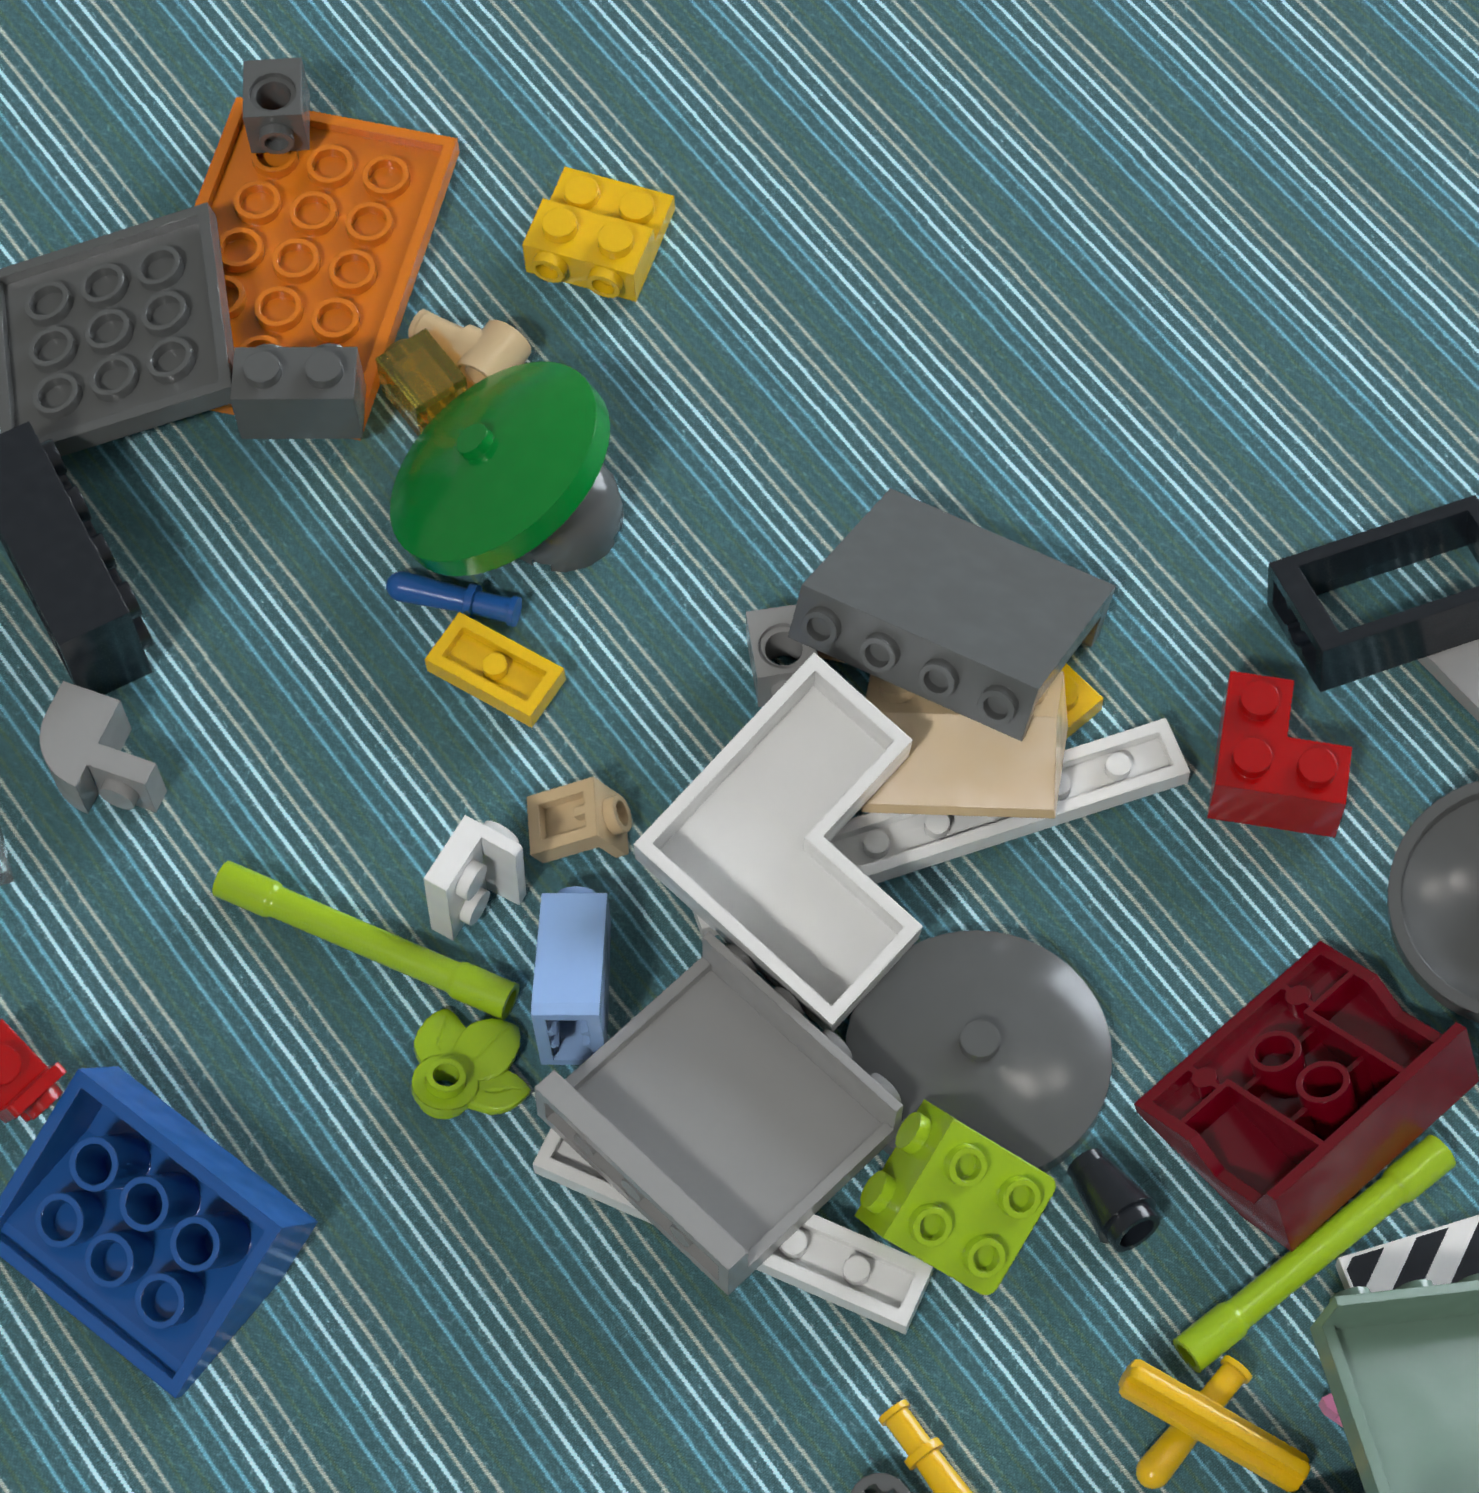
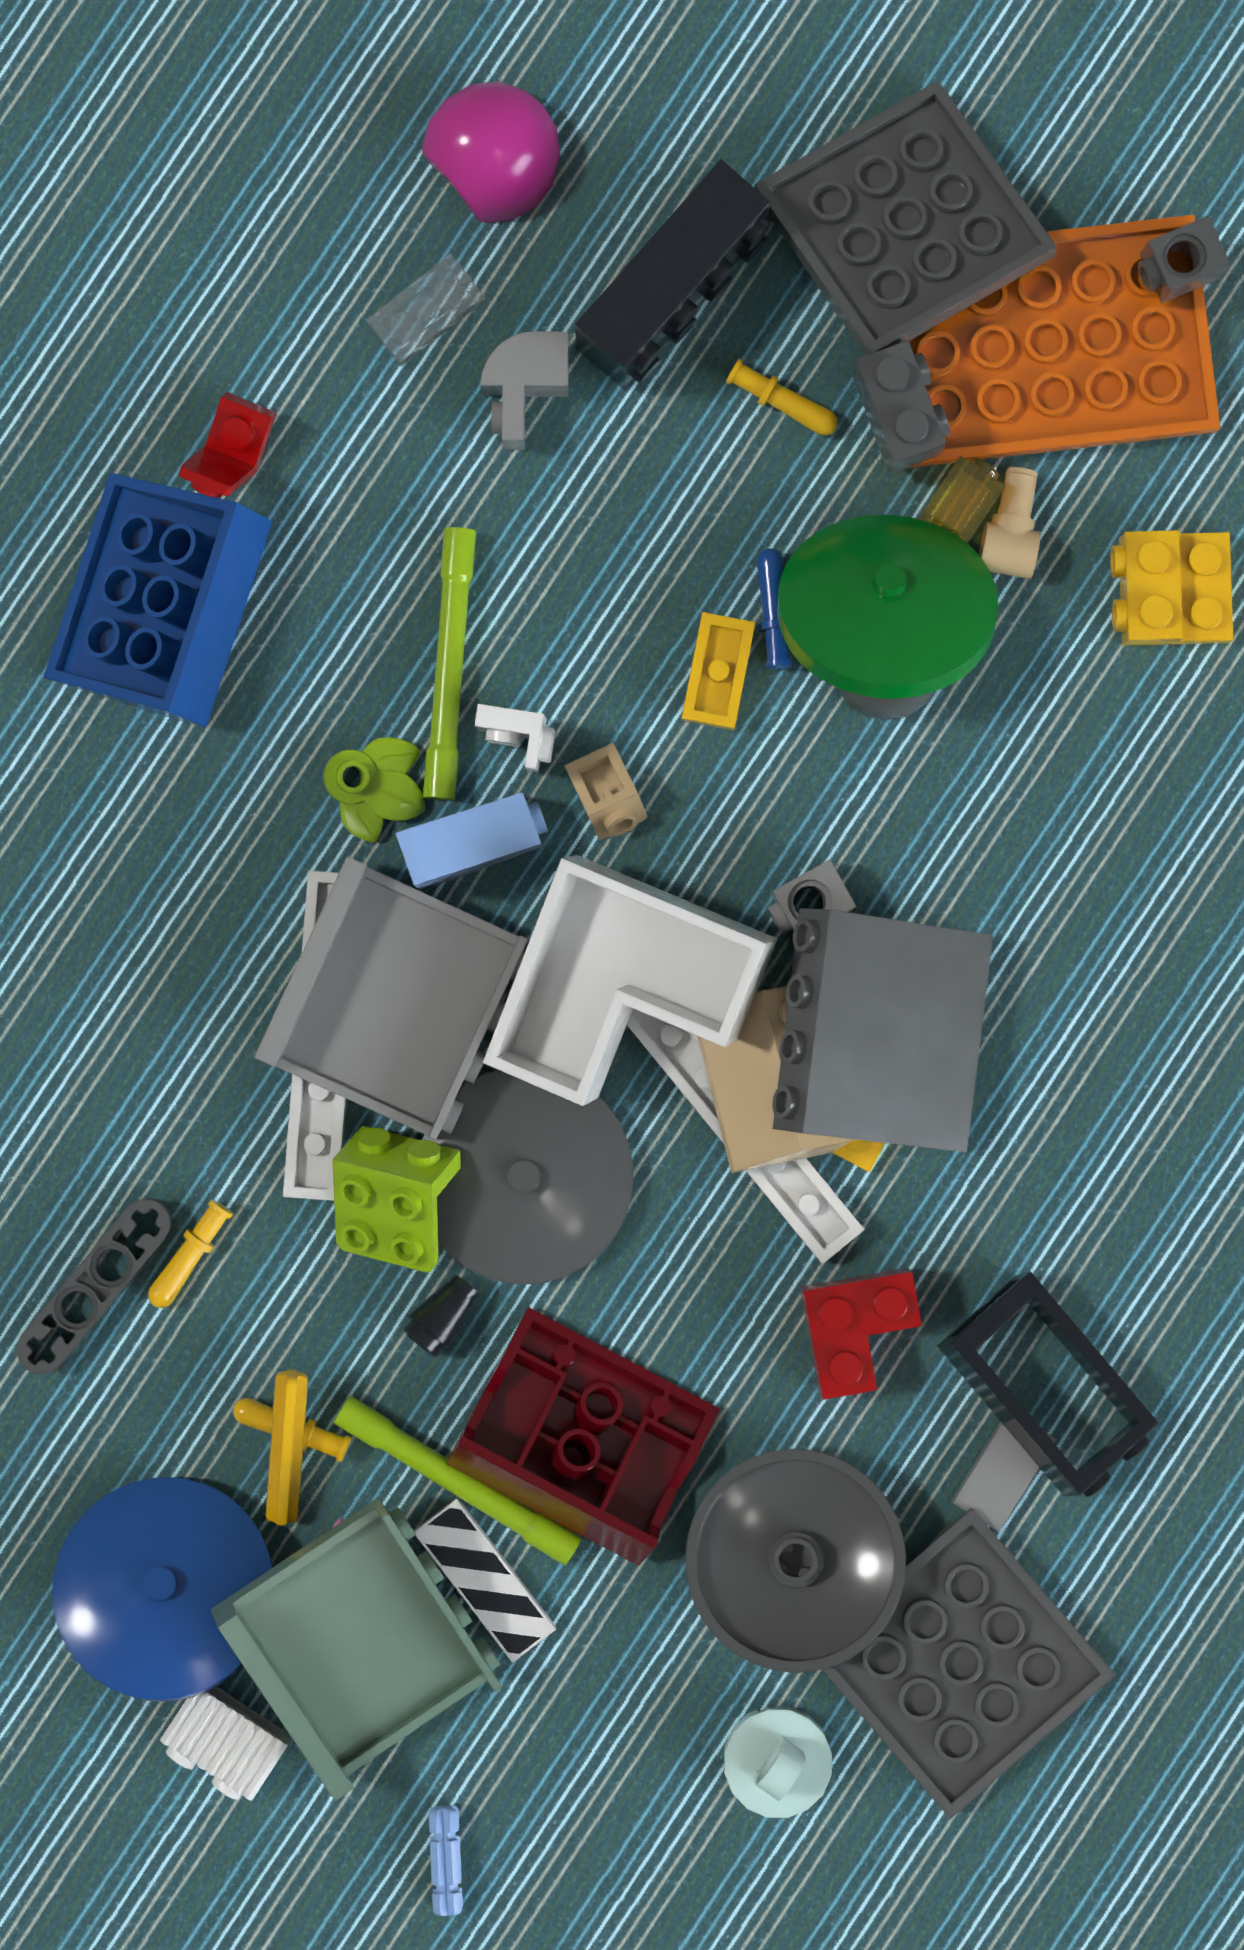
camera: 60 degrees right, 25 degrees up
none -> yellow piece [726,358,838,436]

